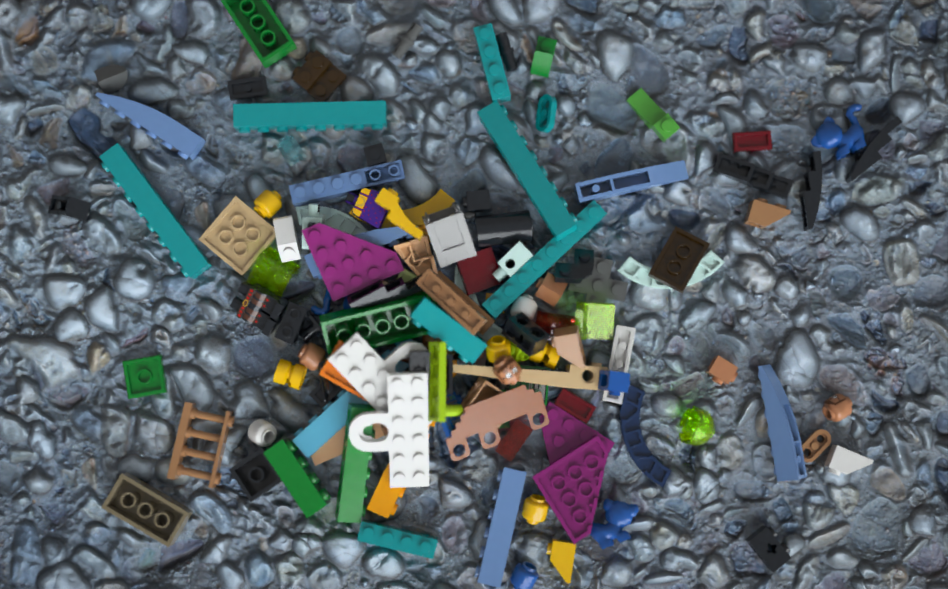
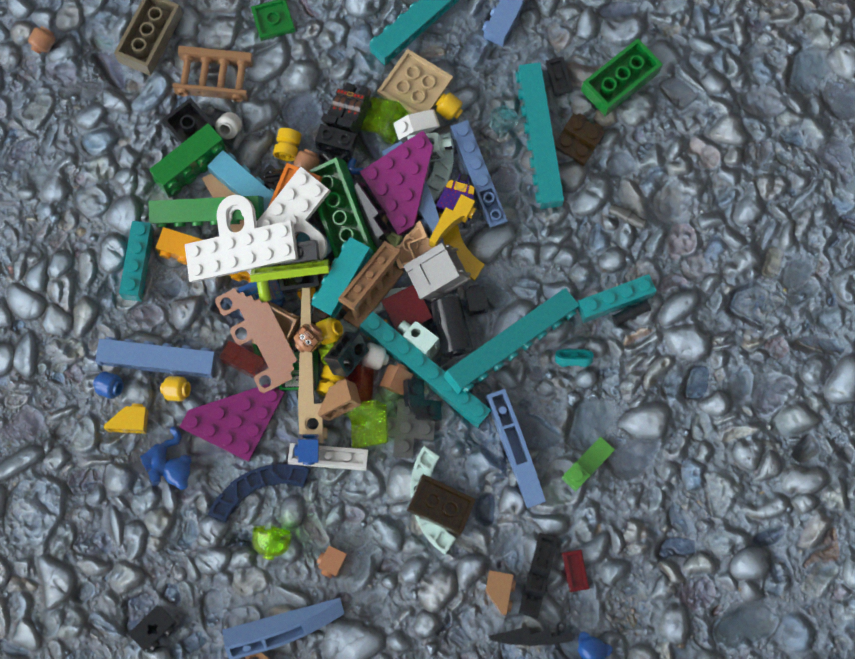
camera: 80 degrees right, 10 degrees down
black brick [363,143,388,167] -> none
green slope [530,36,557,78] -> none
magenta plate [532,435,608,544] -> none
dark red tile [554,388,596,424] -> none

